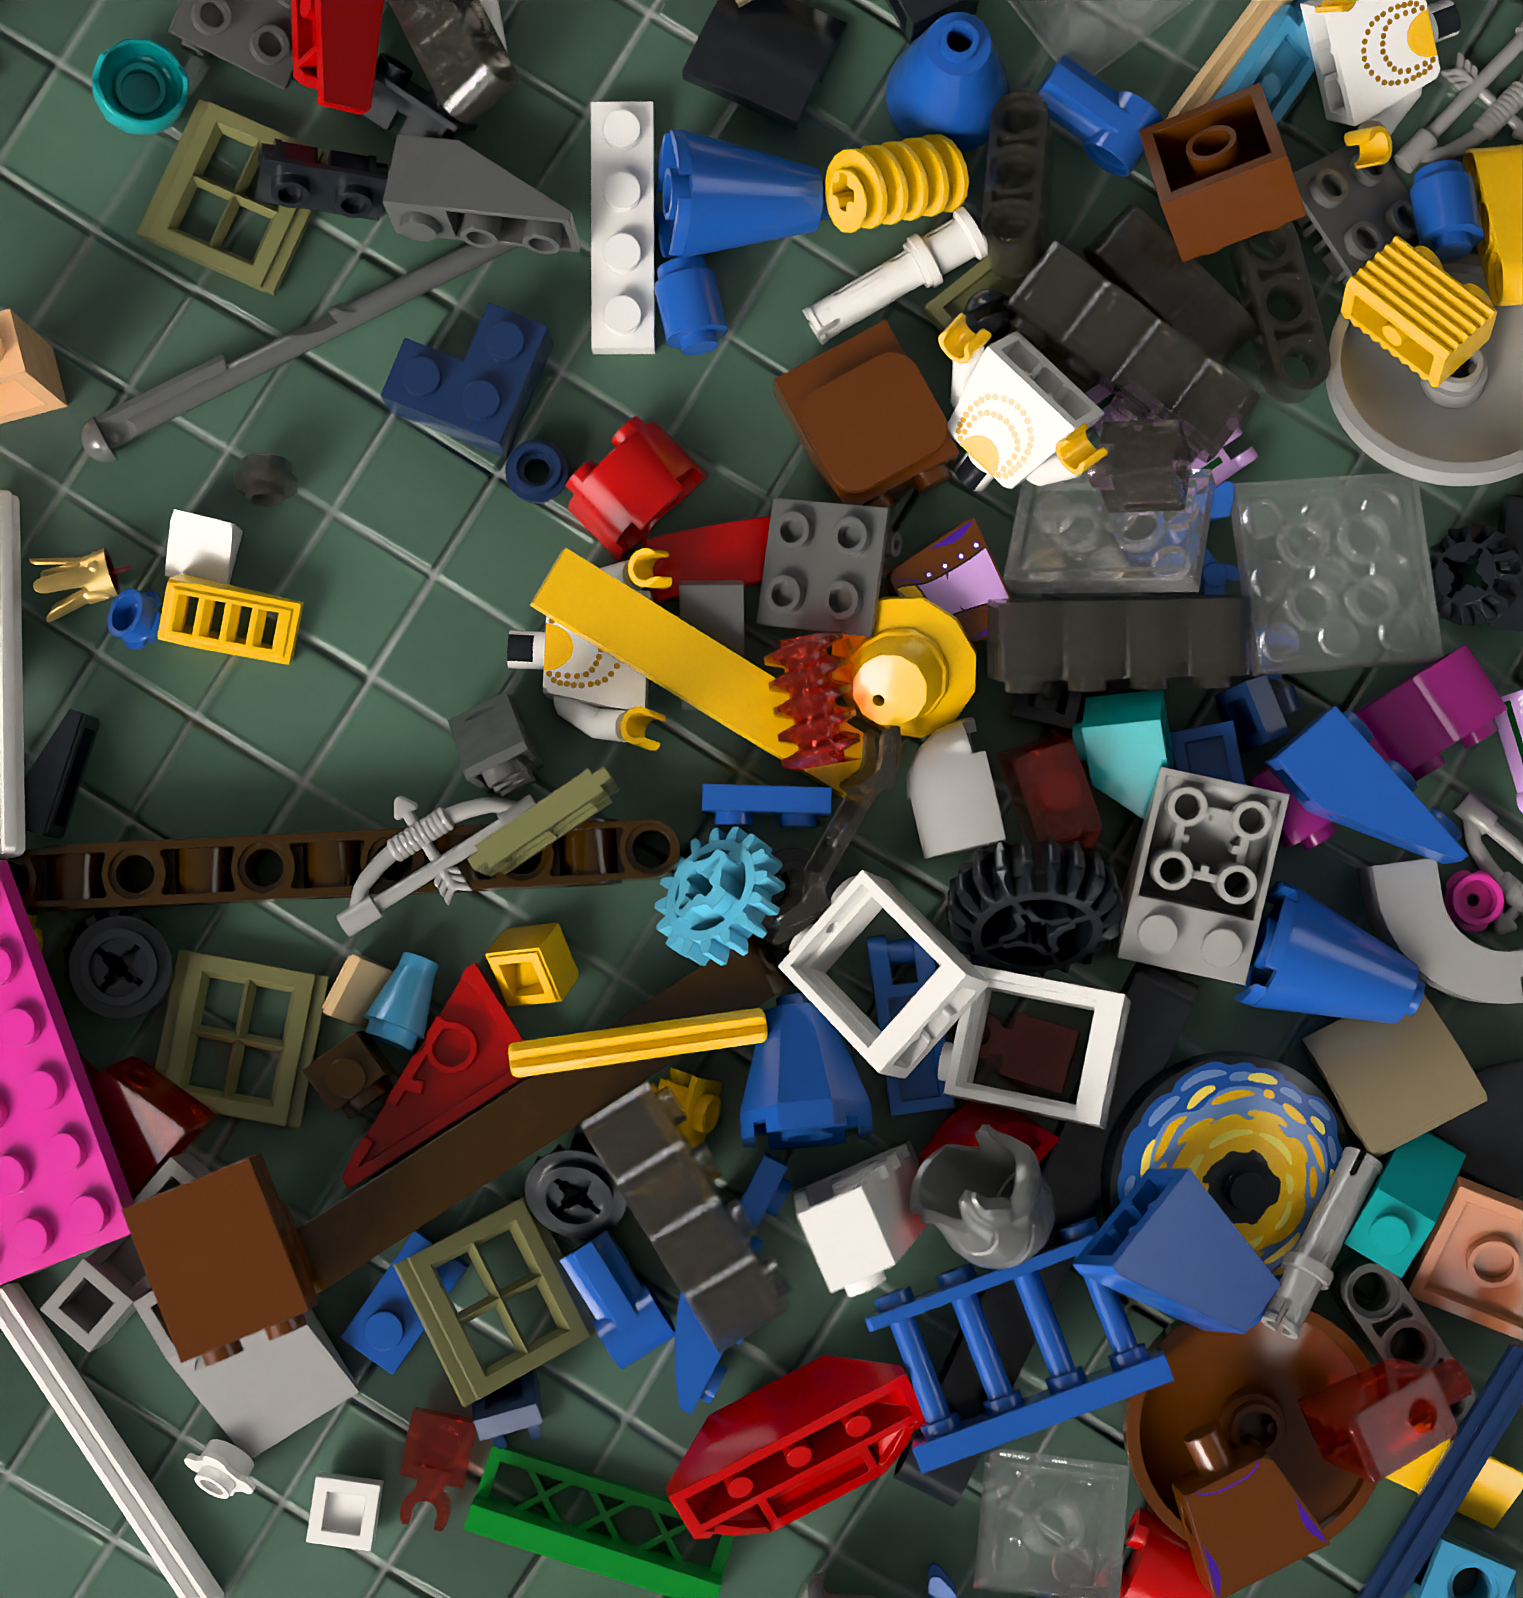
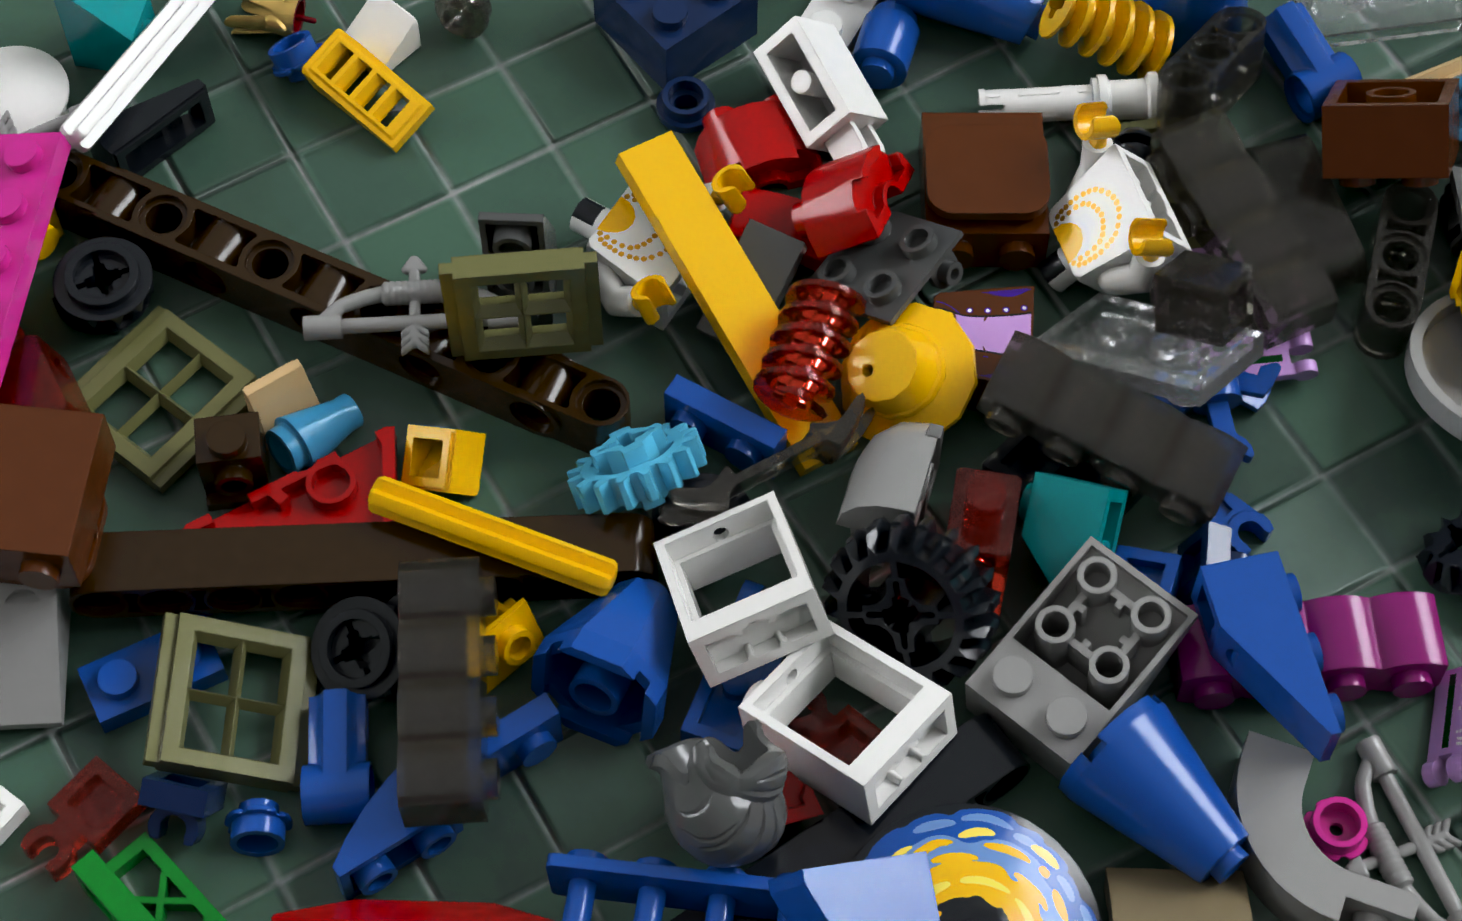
camera: 30 degrees right, 25 degrees down
white wedge [793,1140,930,1297] -> none
clear plate [1231,472,1444,677] -> none
none -> blue plate [224,798,293,857]
none -> white brick [753,16,889,160]
none -> red cylinder [791,145,915,258]

